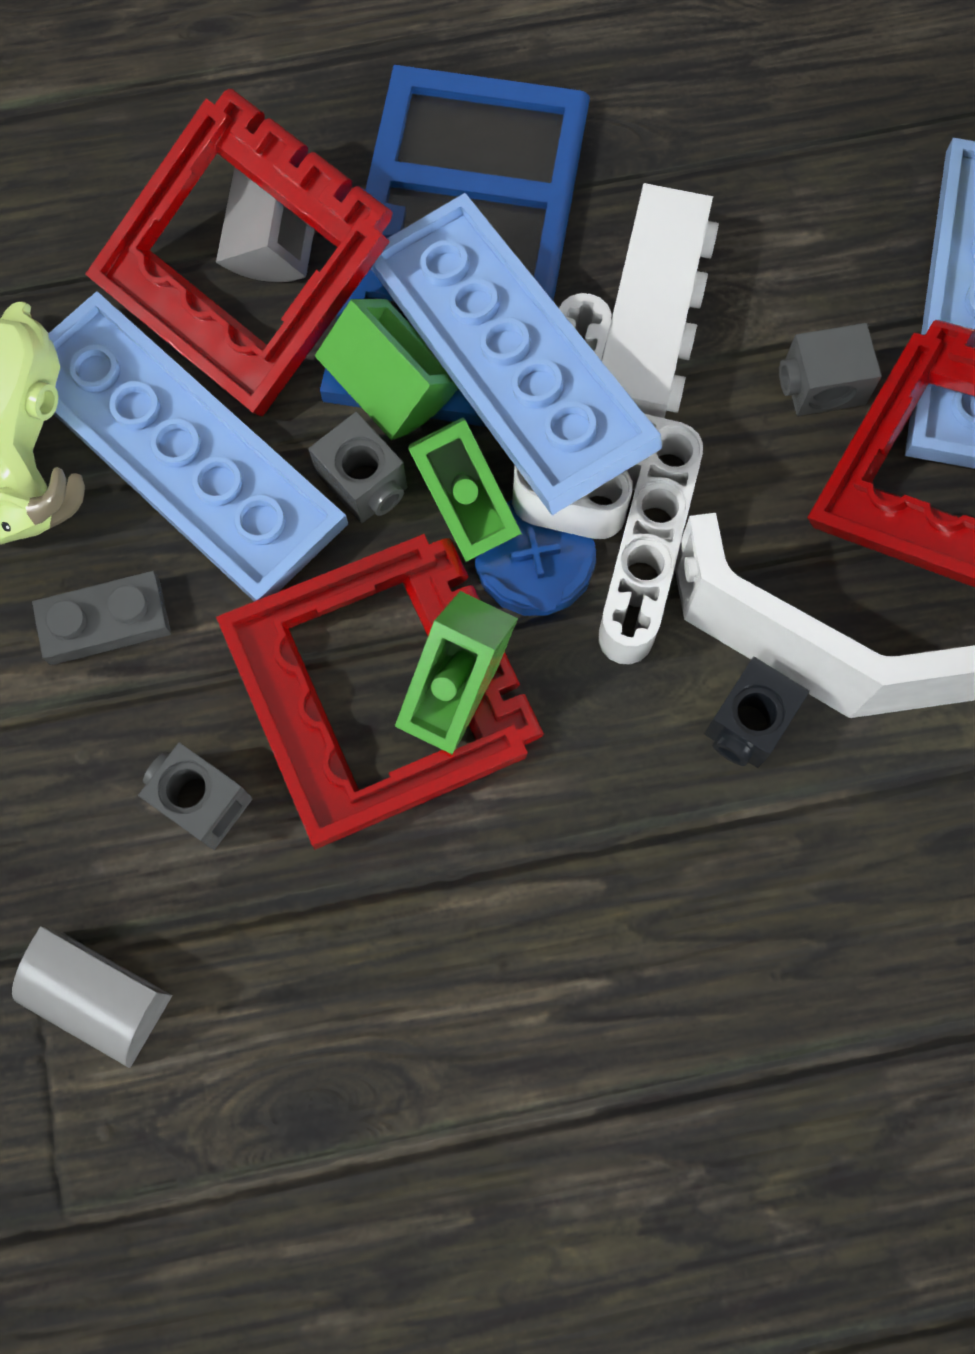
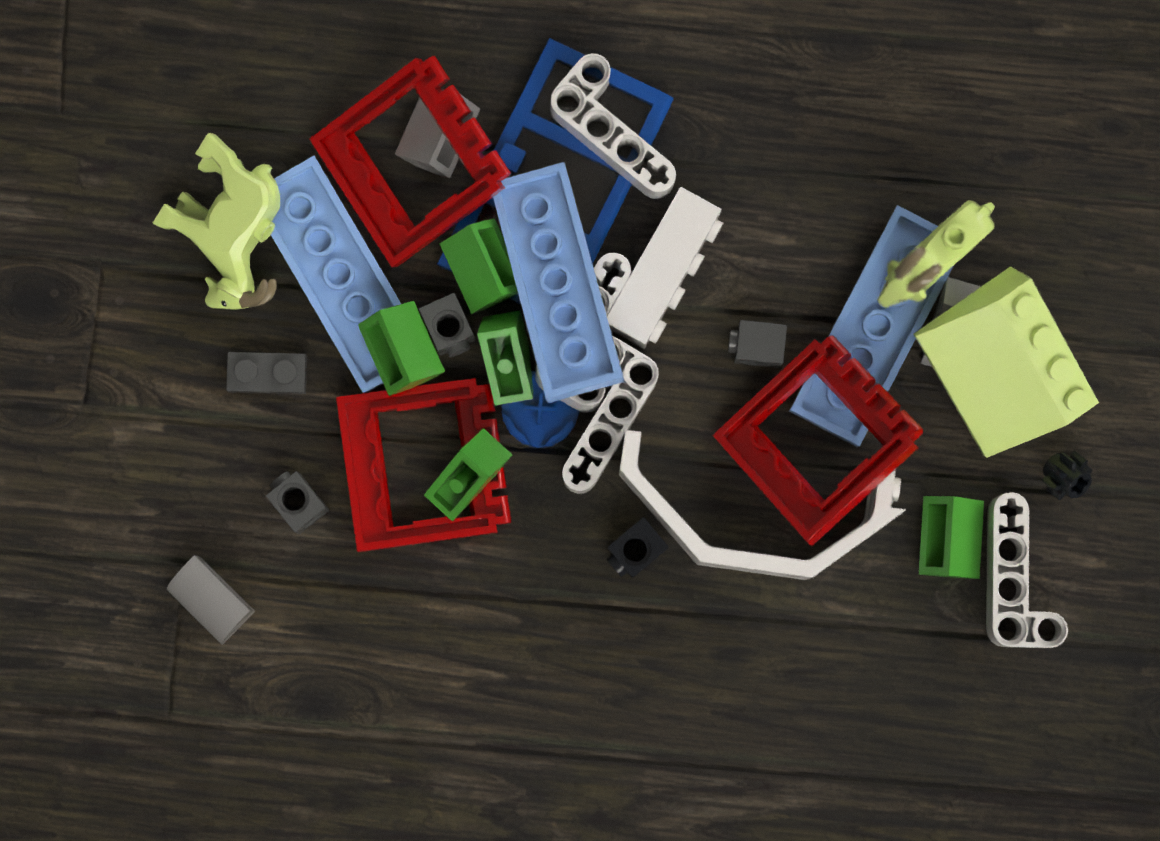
camera: 15 degrees right, 10 degrees up
none -> bright green brick [358,301,445,396]
none -> white beam [550,53,676,199]

